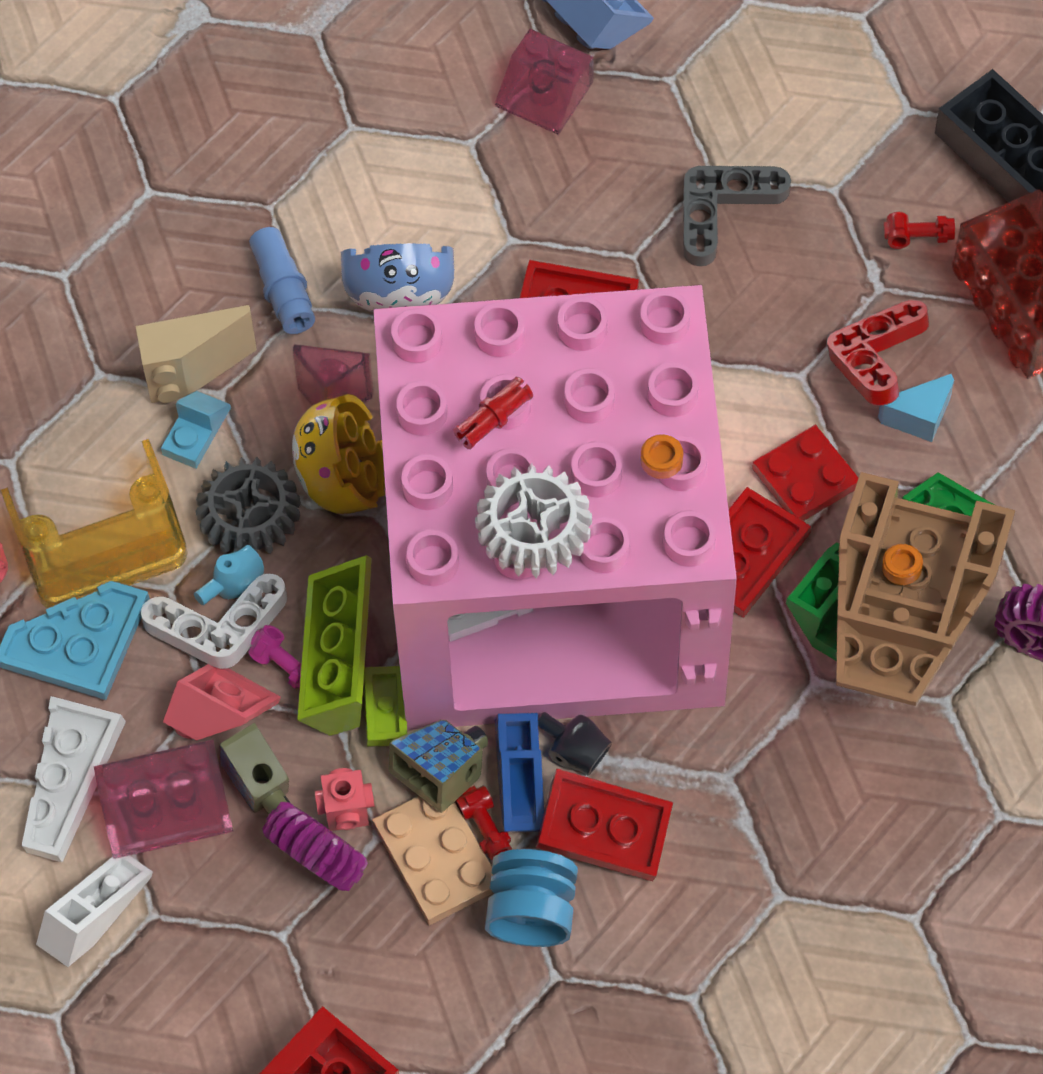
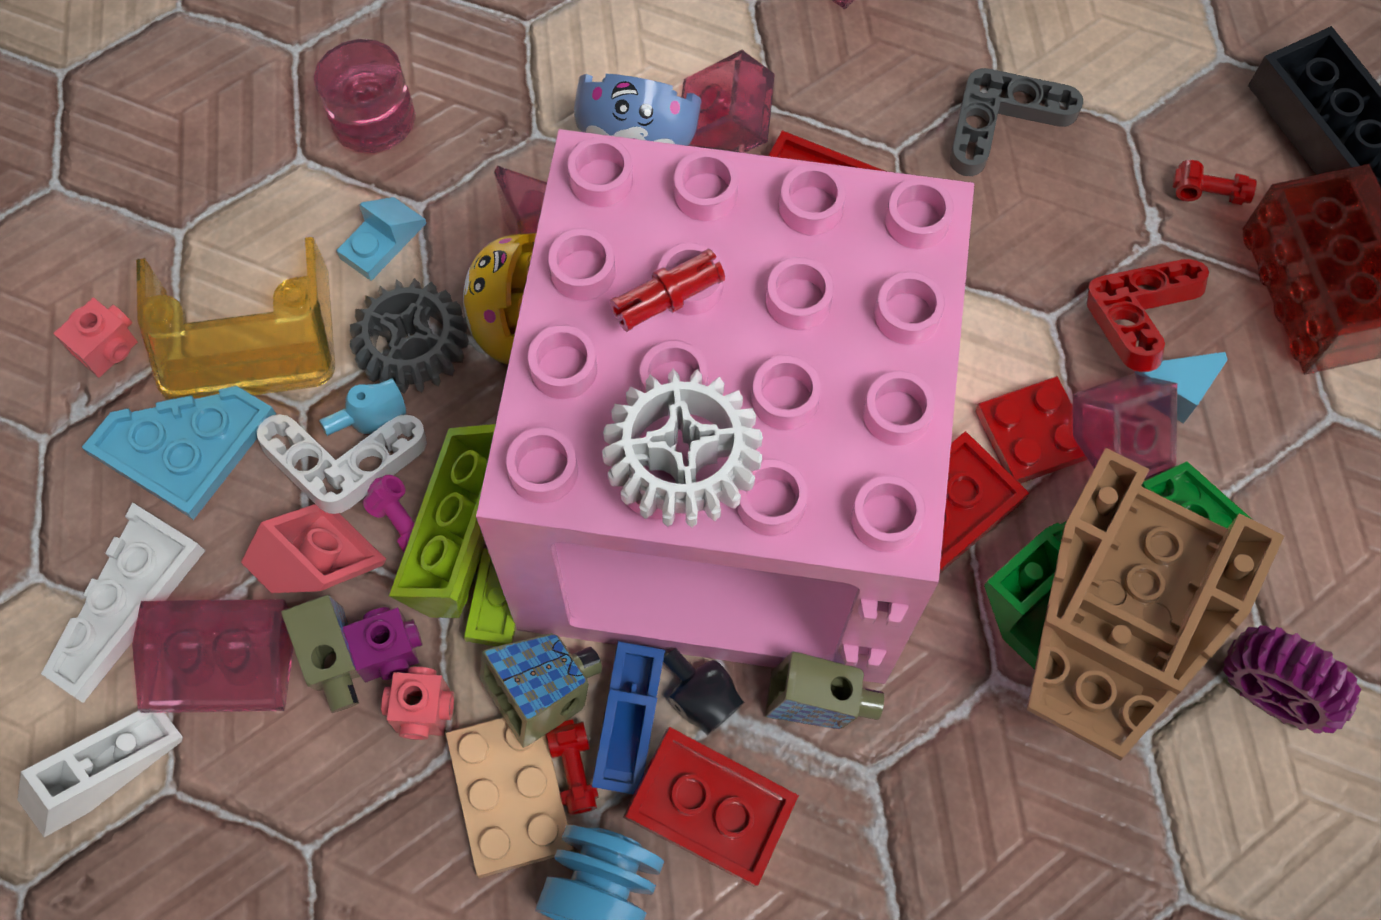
camera: 10 degrees right, 5 degrees up
tan slope [136,305,257,403] -> none
medium blue piece [249,227,315,334] -> none
magenta gear [262,802,368,891] -> none
orange tile [640,434,683,479] -> none
orange tile [882,544,923,585] -> none
none -> clear pink wheel [314,39,416,153]
none -> magenta brick [343,607,423,683]
none -> clear pink slope [681,49,775,153]
none -> olive torso [765,651,884,729]
none -> clear pink slope [1073,373,1177,480]

